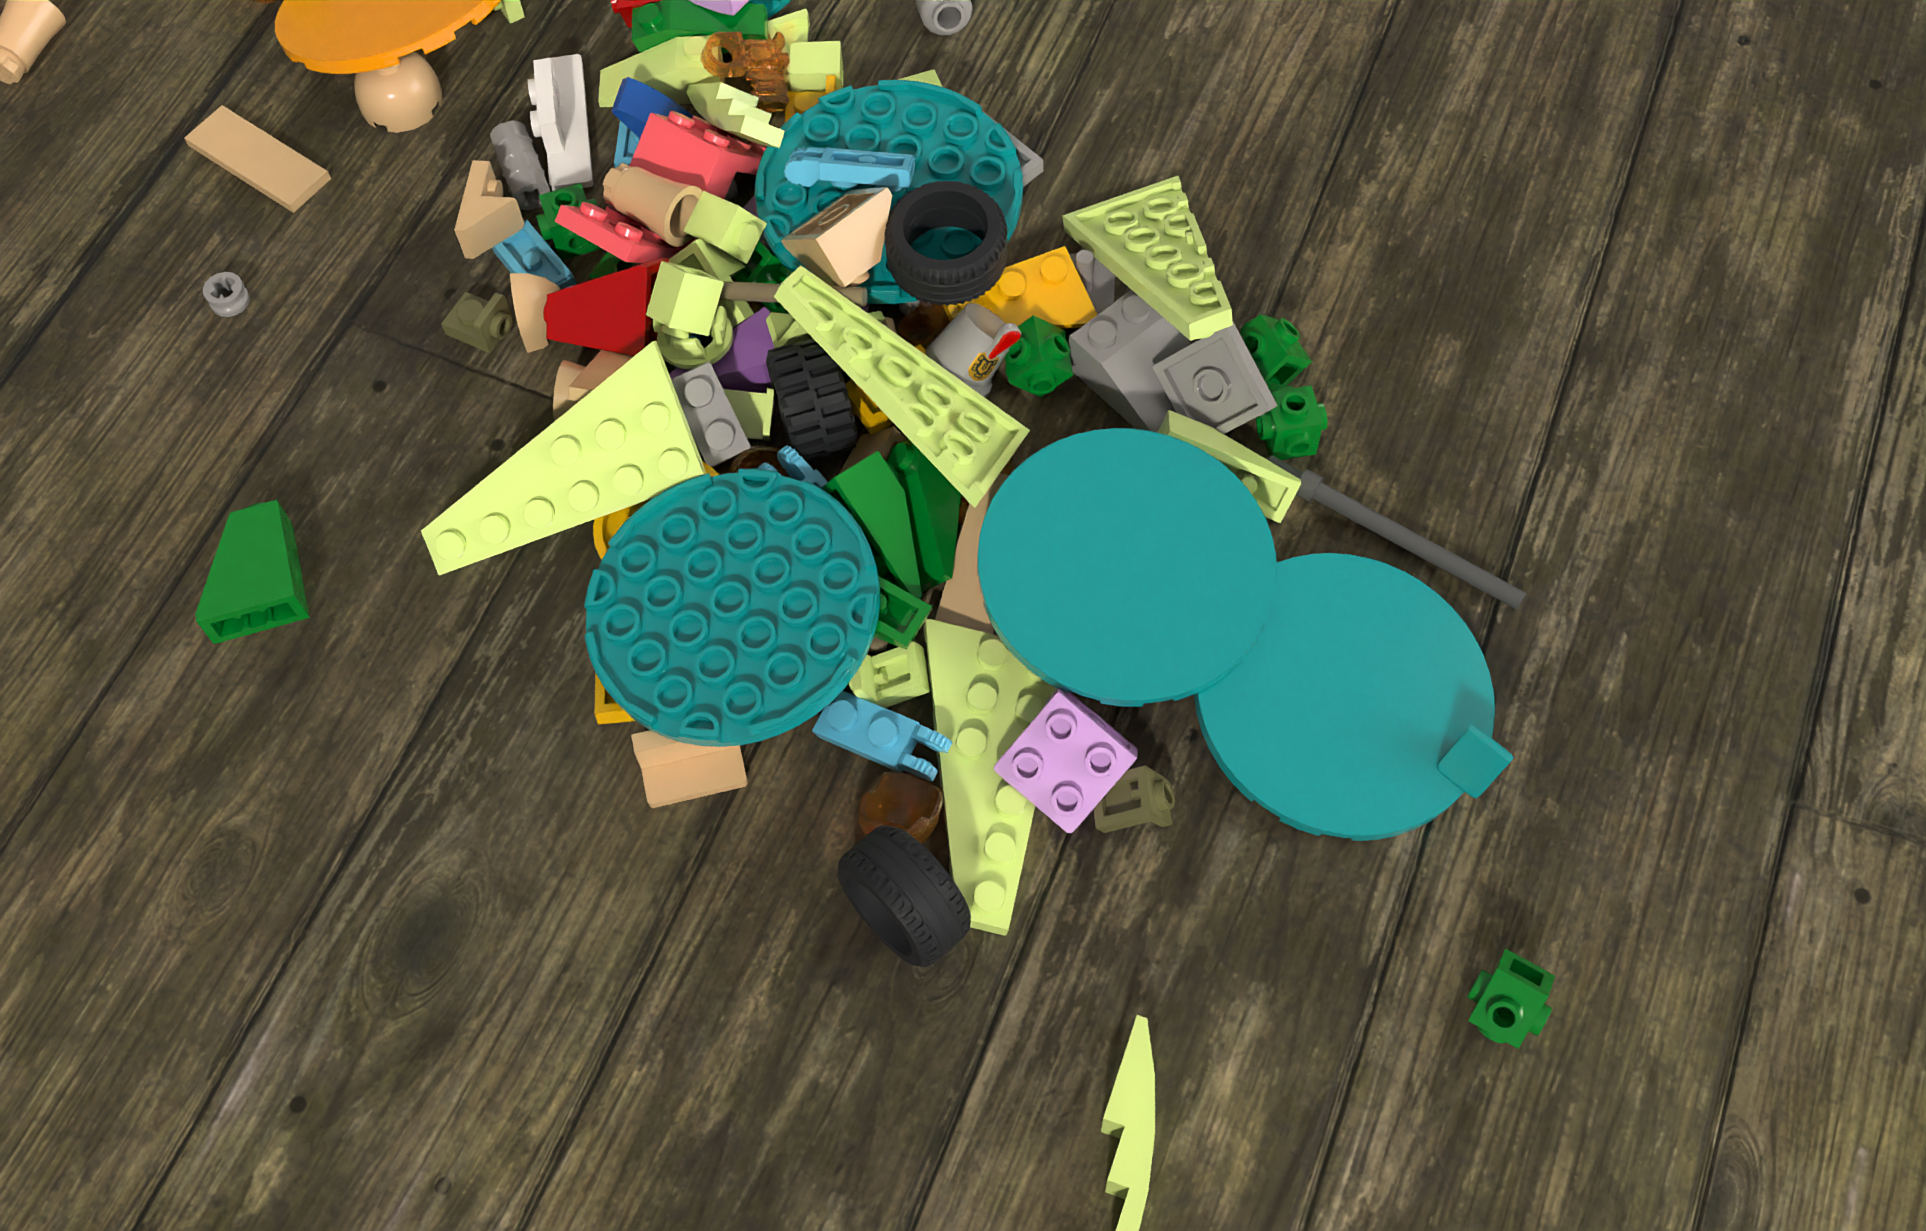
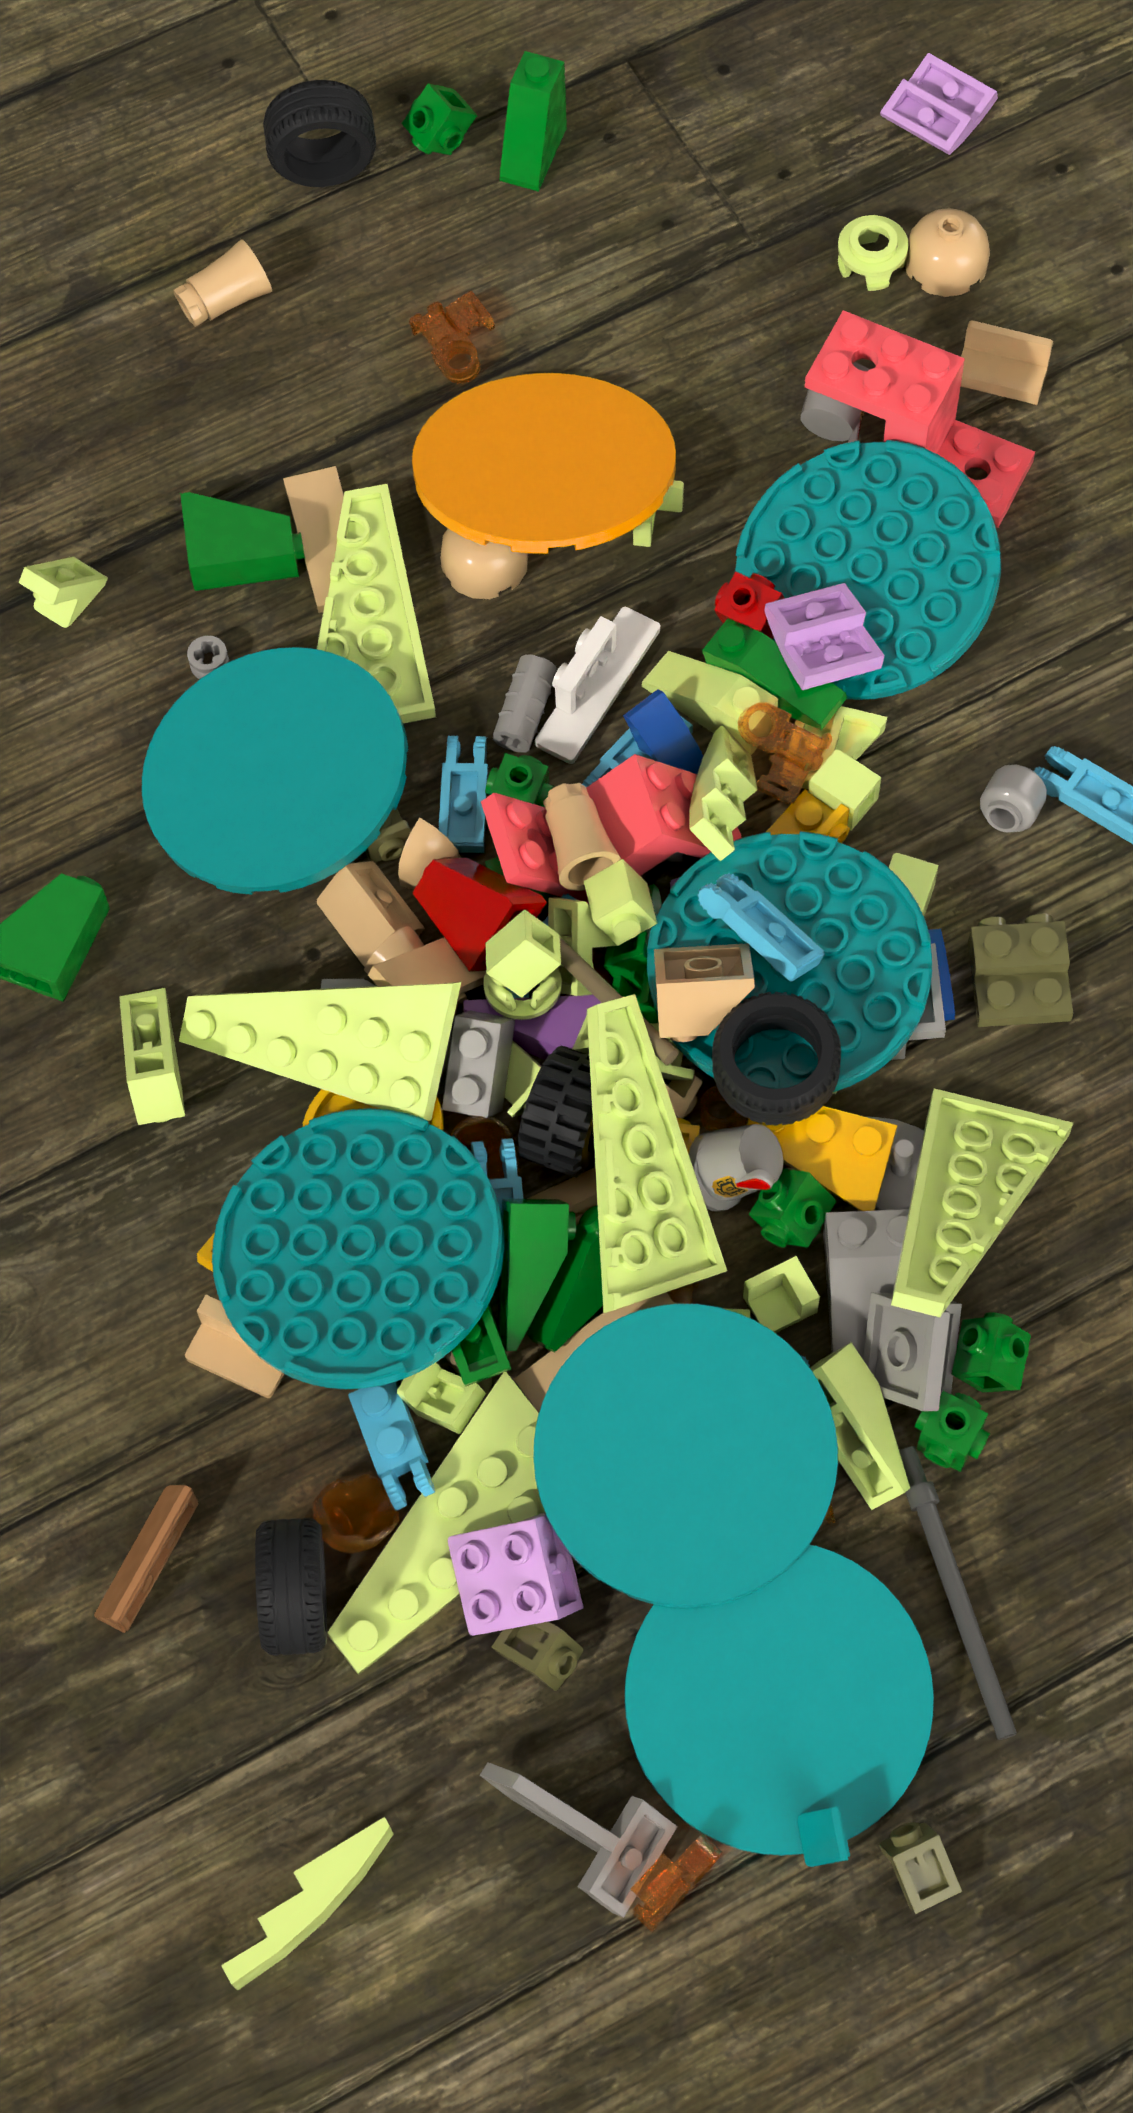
camera: 40 degrees right, 5 degrees up
tan slope [454,160,525,259] -> none
green brick [1467,949,1555,1049] -> none
none -> yellowish green slope [19,557,108,628]
none -> medium nougat slope [94,1485,199,1633]
none -> yellowish green slope [119,988,185,1125]
none -> teal tile [142,647,408,895]
none -> green slope [180,492,305,591]
none -> yellowish green wing [317,484,436,723]
none -> tan panel [317,861,425,967]
none -> light grey piece [480,1762,677,1918]
none -> clear orange piece [631,1834,723,1933]
none -> yellowish green panel [743,1256,820,1333]
none -> olive bracket [879,1822,962,1914]
none -> olive plate [968,914,1073,1027]

